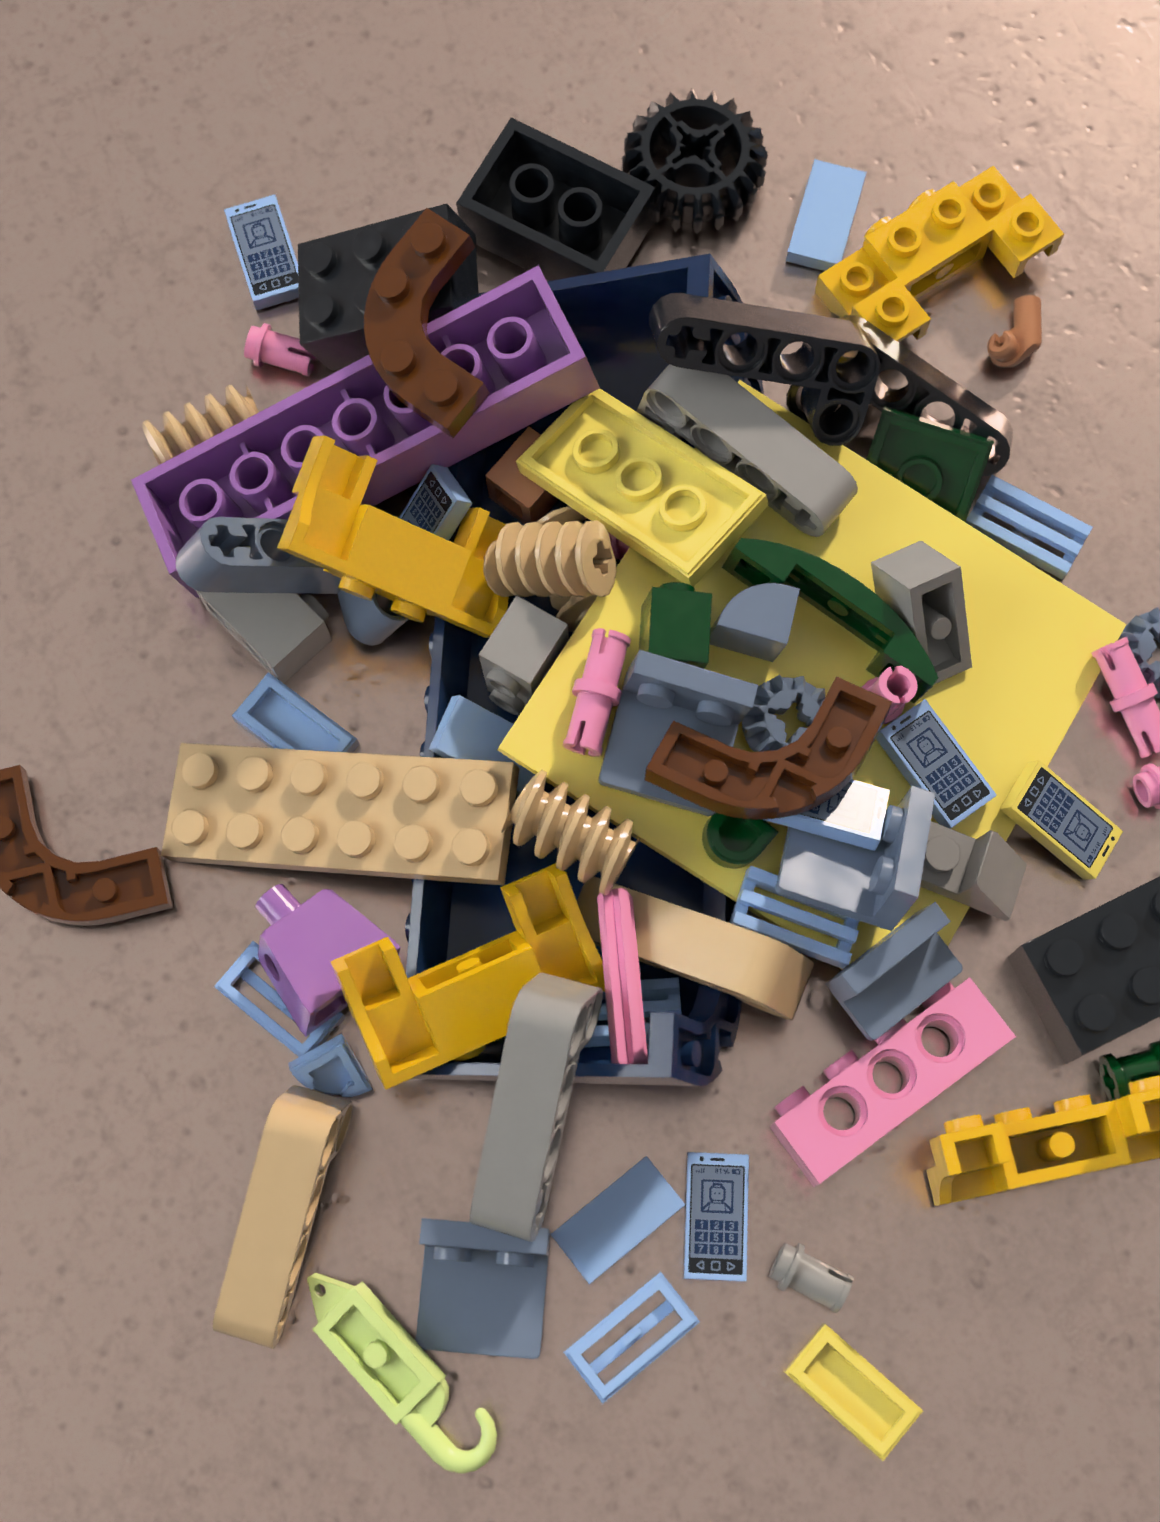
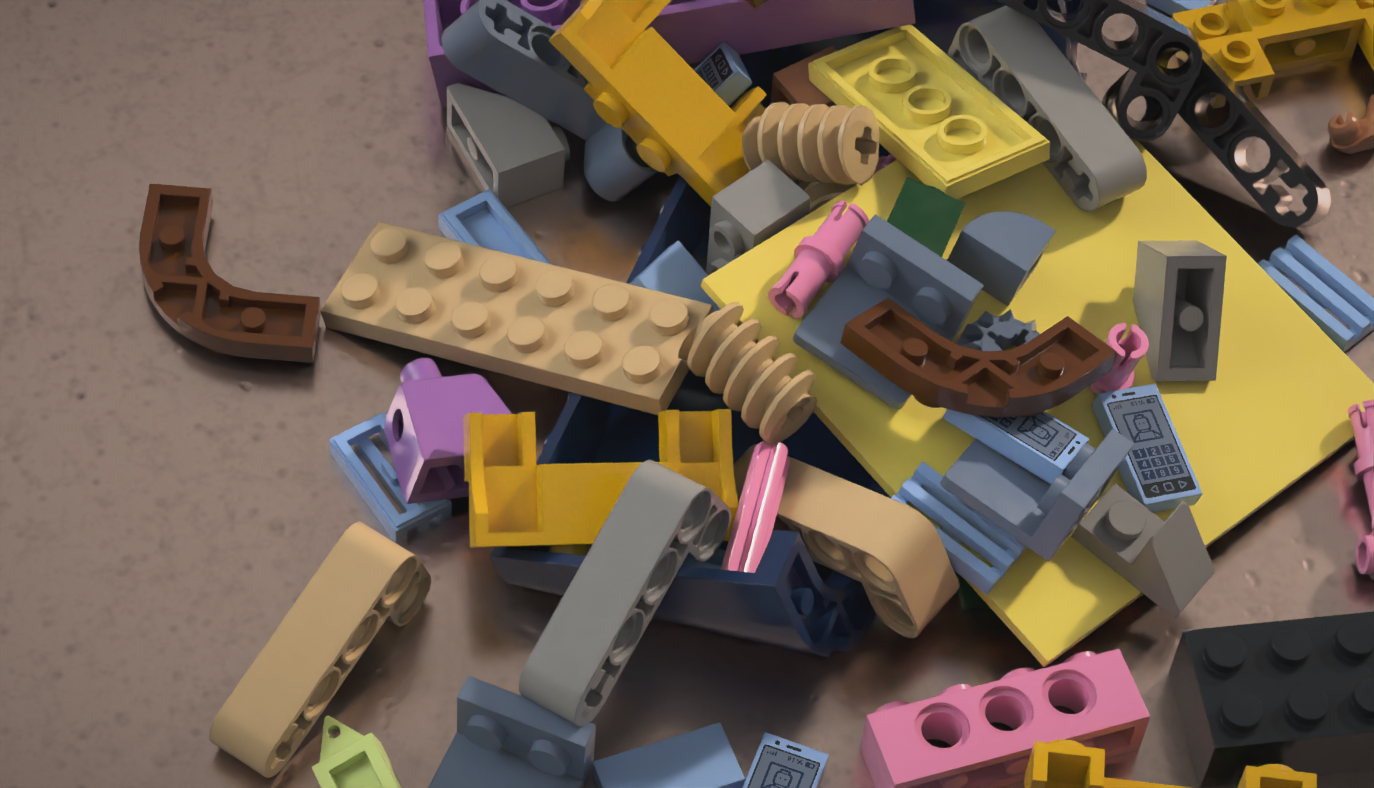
camera: 10 degrees right, 20 degrees down
light blue tile [288,1033,372,1097] -> none
dark green tile [702,813,779,869] -> none
dark green slope [721,538,939,703] -> none
sand blue panel [825,902,963,1041] -> none
dark green tile [866,406,994,522] -> none
tile [1000,760,1123,880] -> none

